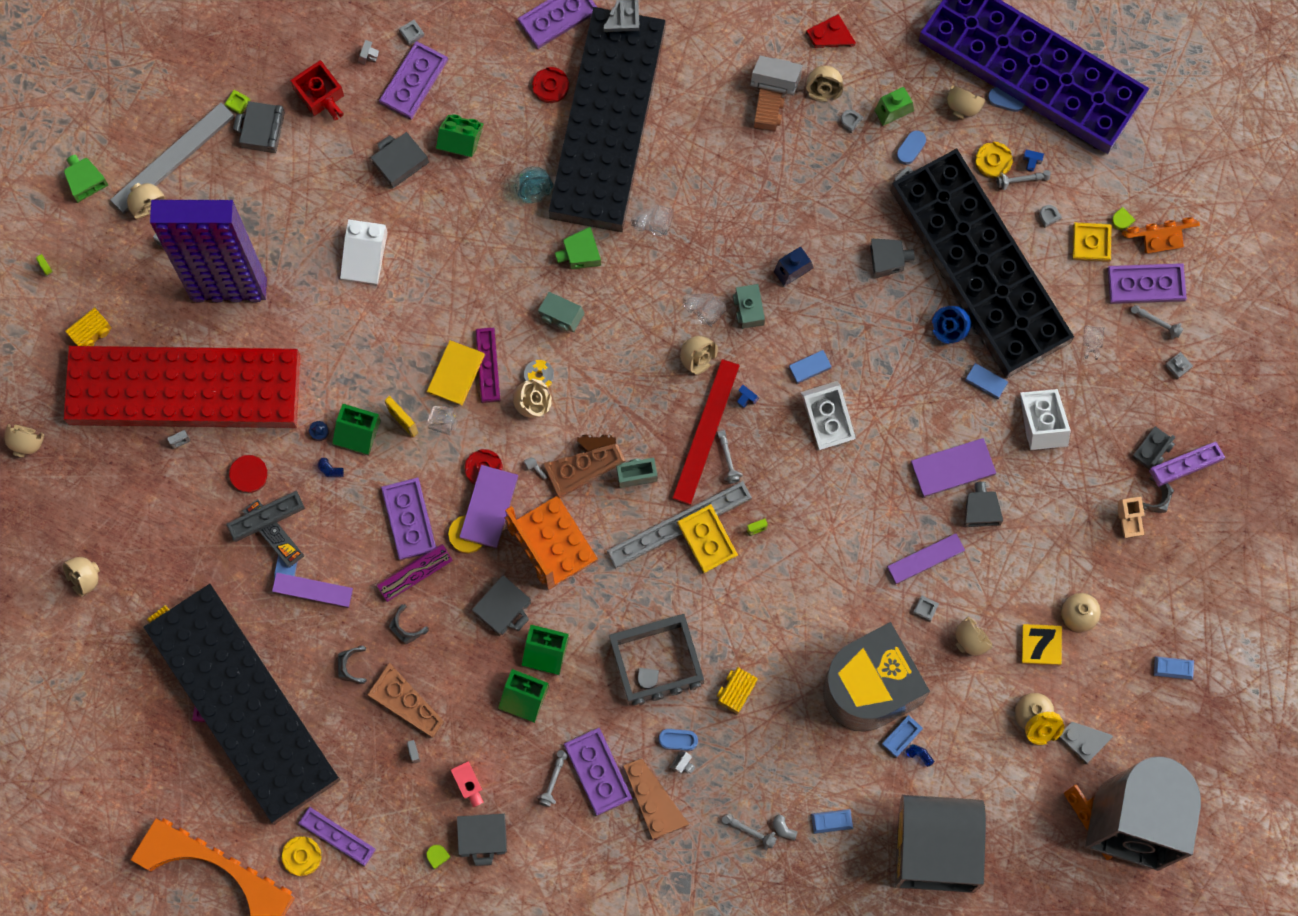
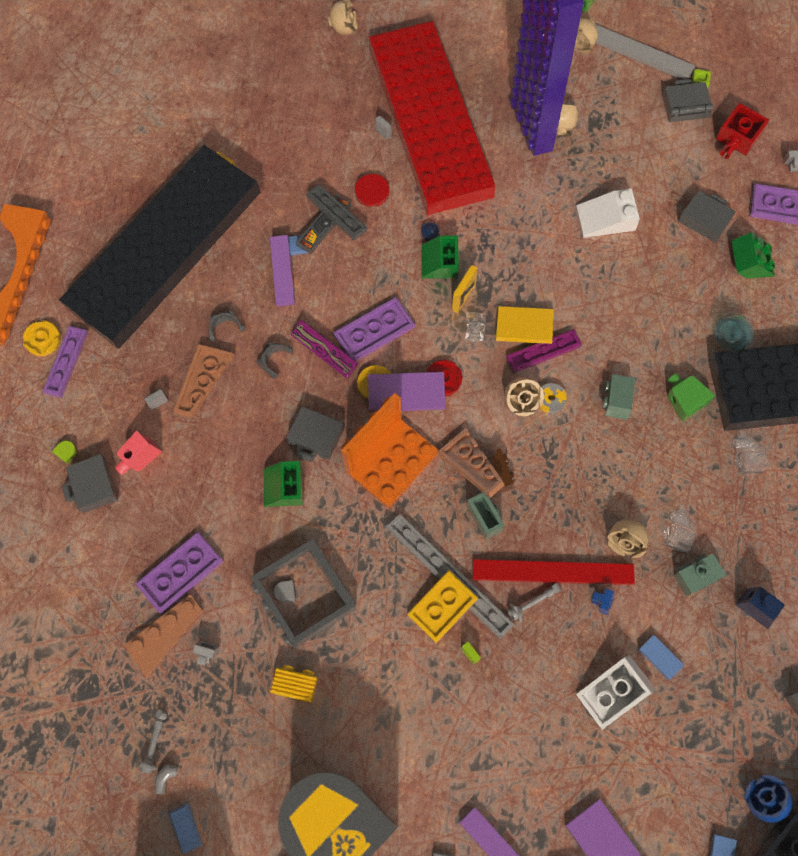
camera: 75 degrees right, 5 degrees down
tan cylinder [63,557,100,597] -> none
yellow brick [65,307,111,346] -> none
clear blue arm [318,457,344,477] -> none
green slope [498,669,549,723] -> none
light grey hand [524,457,547,480] -> none
light grey piece [537,750,568,807] -> none
medium blue tile [659,729,698,751] -> none

